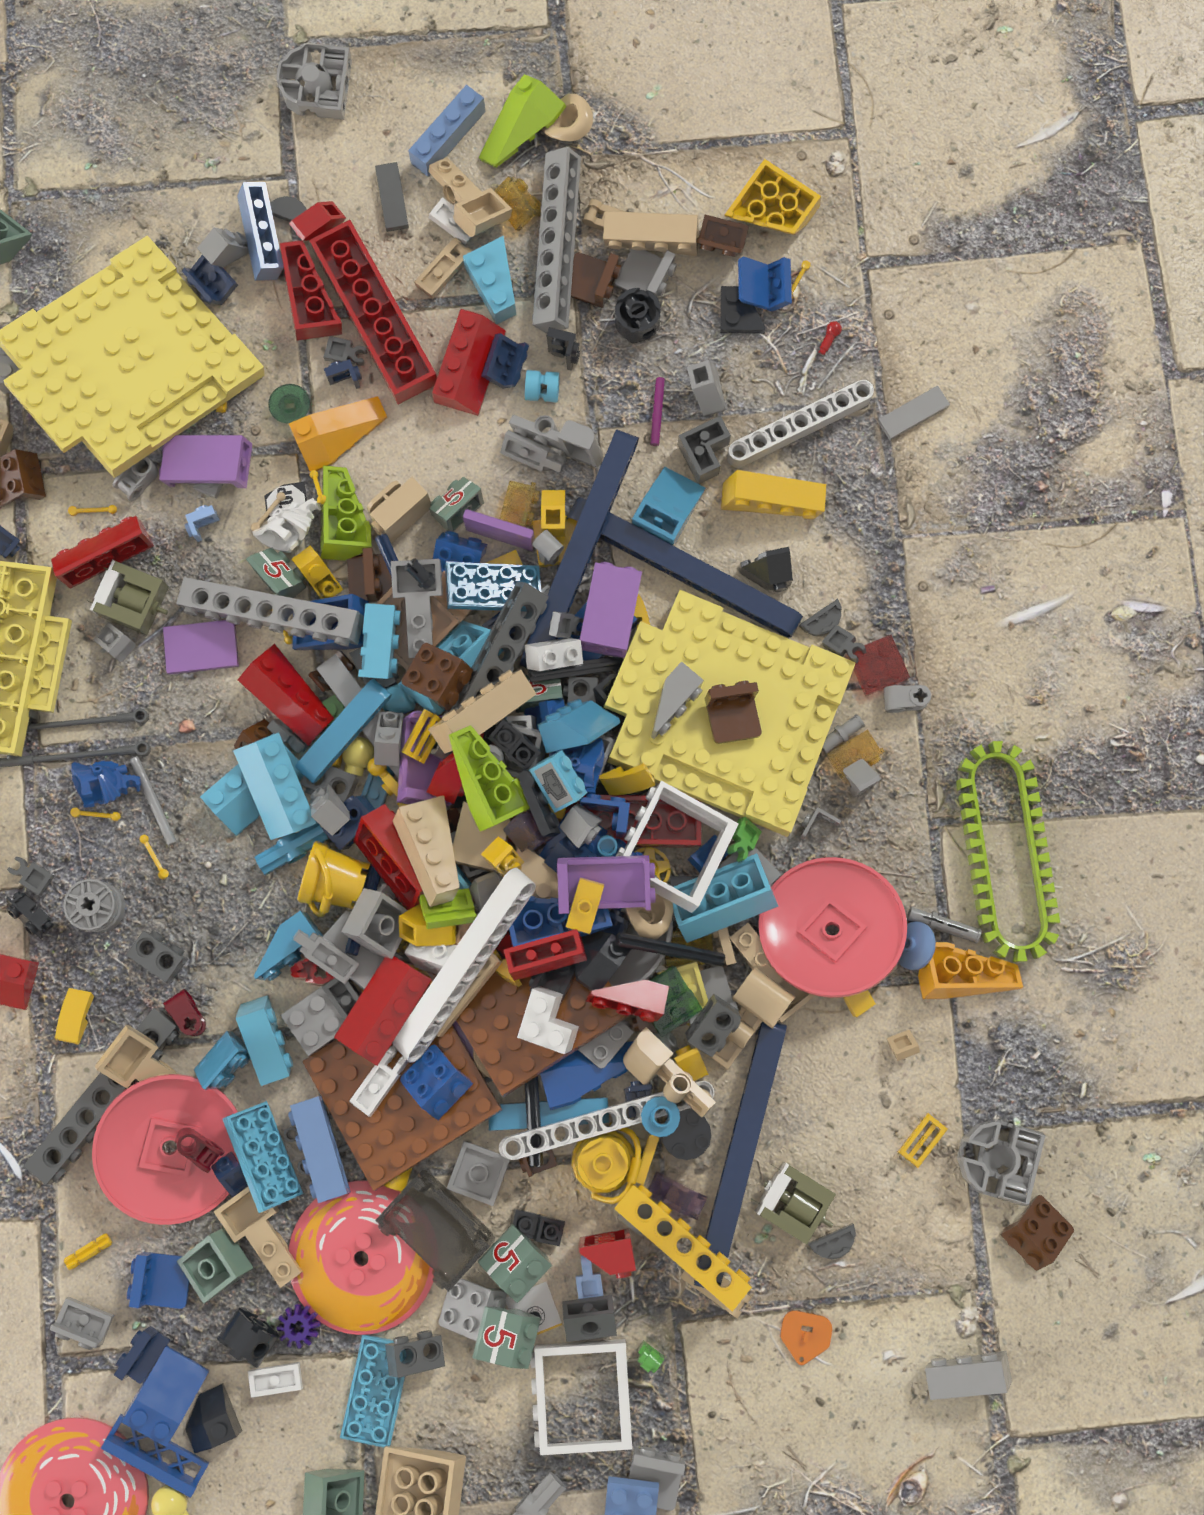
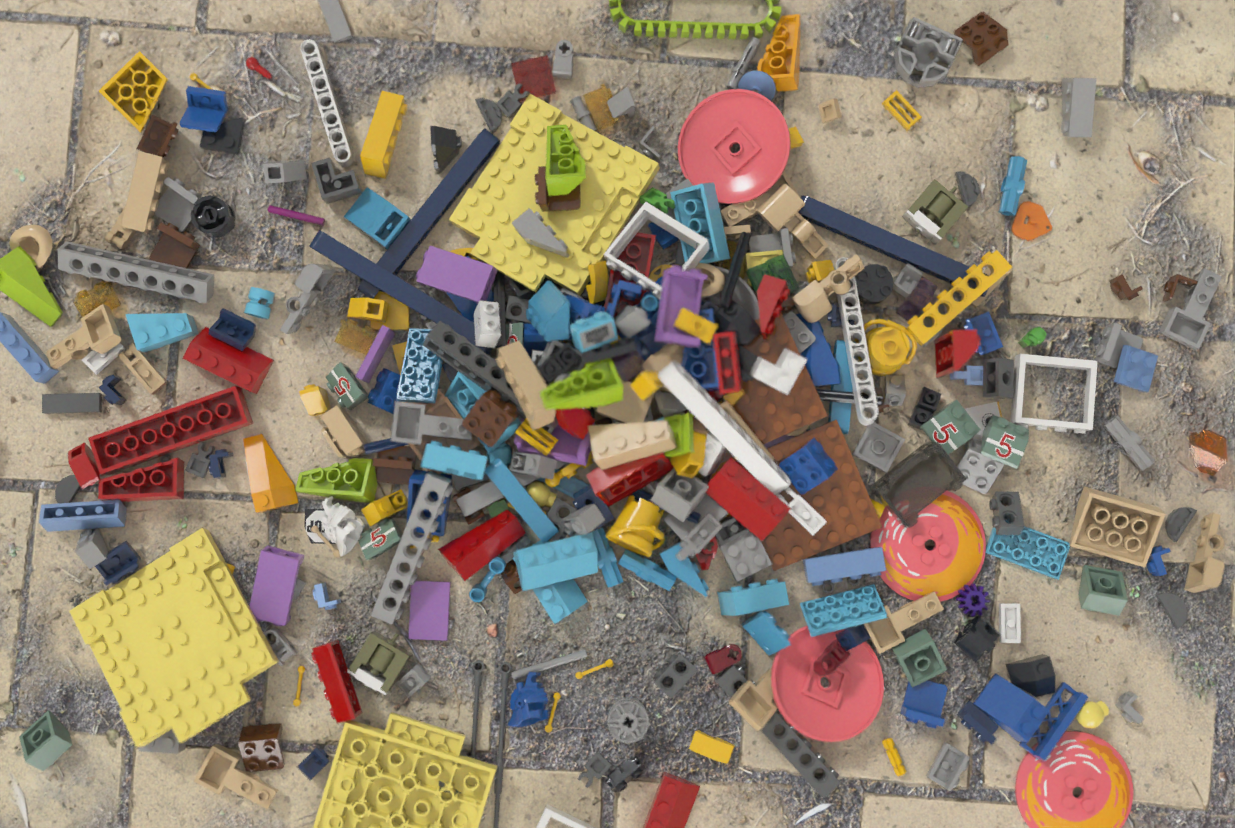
camera: 80 degrees left, 5 degrees up
clear green piece [268,384,310,424] -> none
yellow hinge [309,470,326,504] -> none
black pin [404,558,435,589] -> none
light grey hinge [500,430,566,473] -> none
light grey piece [532,530,564,565] -> none
black bracket [546,327,580,371] -> none
dark grey plate [549,611,584,638] -> none
yellow tile [636,1133,660,1185] -> none
dark azure piece [641,1096,680,1137] -> none
dark grey brick [685,994,741,1057] -> none
none -> dark blue bracket [99,374,127,405]
none -> yellow slope [299,384,331,416]
none -> dark azure bar [469,557,506,602]
none -> lime wedge [546,125,586,196]
none -> dark azure piece [618,549,677,591]
none -> light grey bracket [883,375,906,406]
none -> light grey bracket [893,263,923,298]
none -> blue bracket [964,312,1003,356]
none -> dark azure piece [998,156,1027,216]
none -> reddish brown bracket [1109,274,1143,301]

